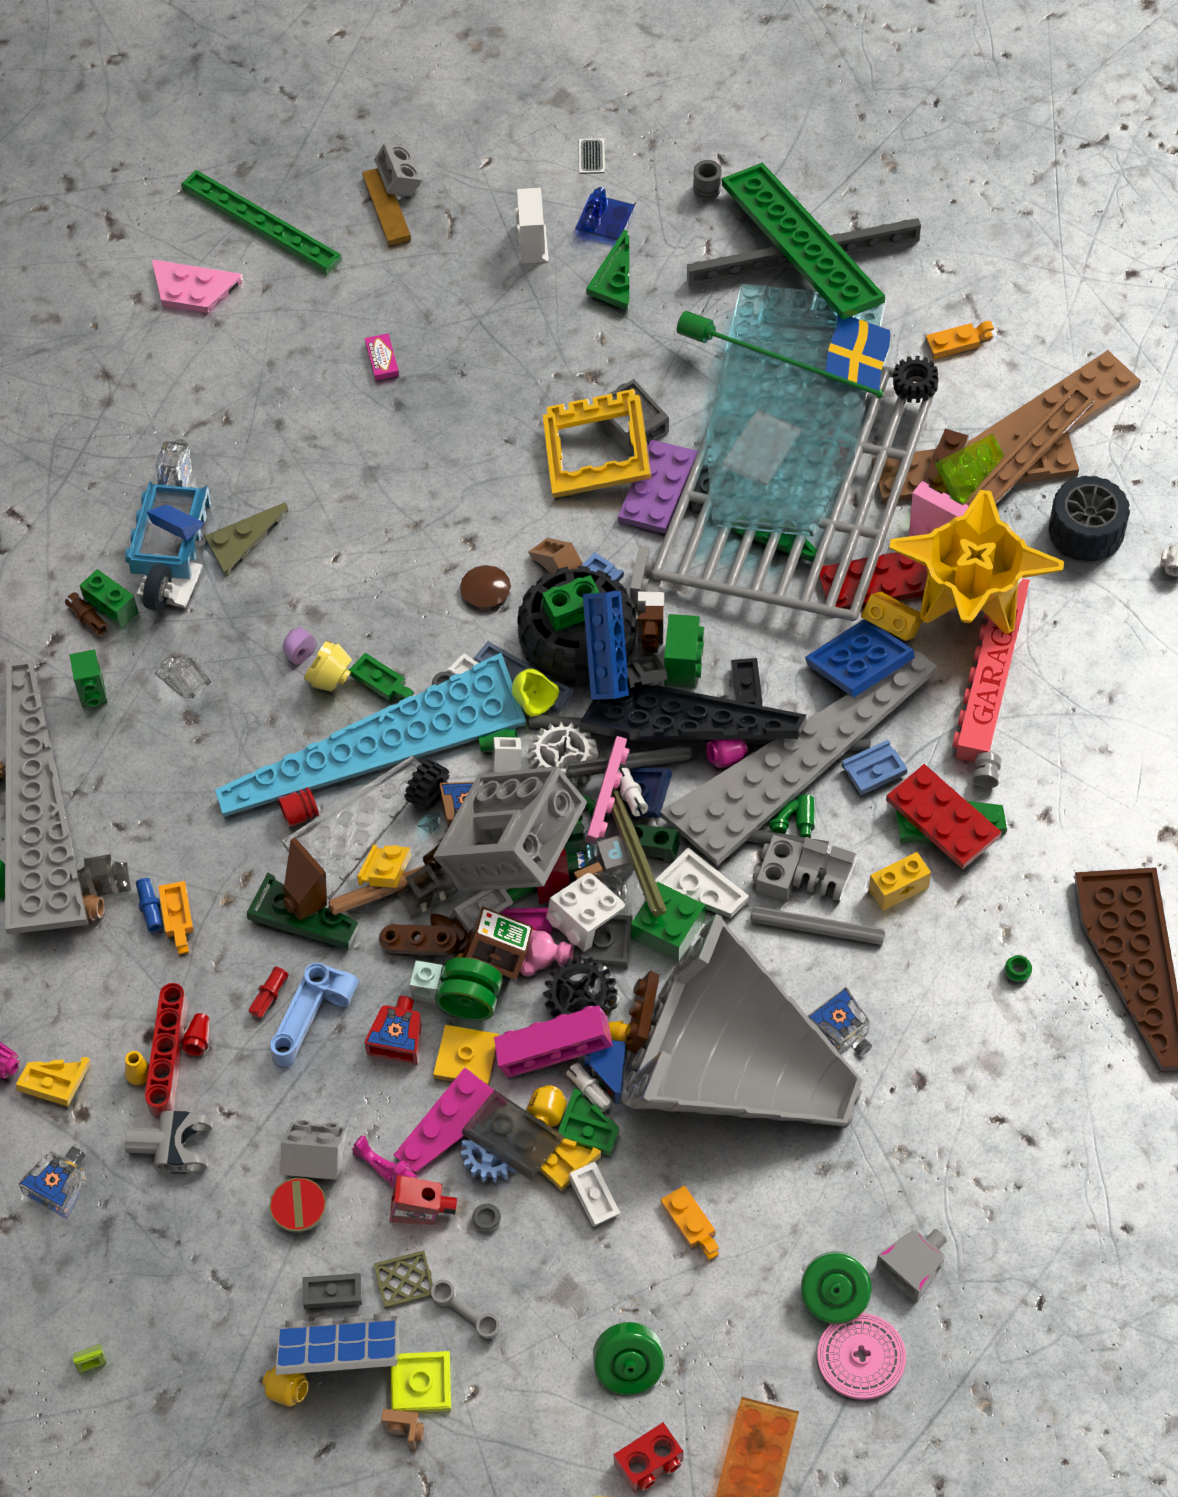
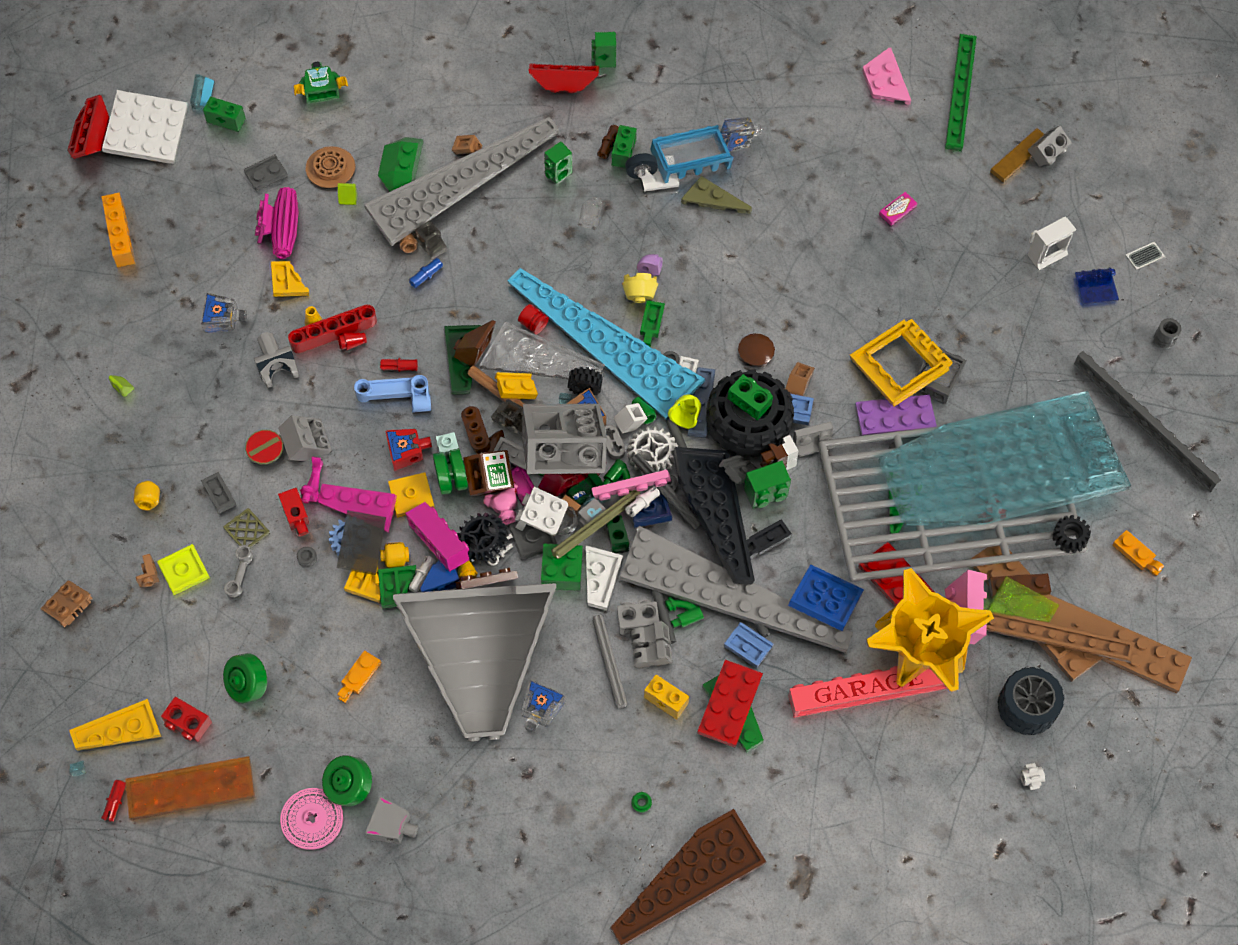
camera: 60 degrees right, 5 degrees up
blue slope [147,504,204,541] -> none
light orange plate [158,881,194,955] -> none
slope [276,1312,400,1375] -> none
white plate [568,1162,620,1227] -> none
blue fence [583,591,629,700] -> none
green wing [586,230,629,310] -> none
flag [677,311,891,398] -> none
dark pink head [706,739,748,768] -> none
green plate [721,162,885,320] -> none
clear piece [721,409,802,485] -> none
yellow brick [861,592,922,641] -> none
light grey wheel [972,752,1002,789] -> none

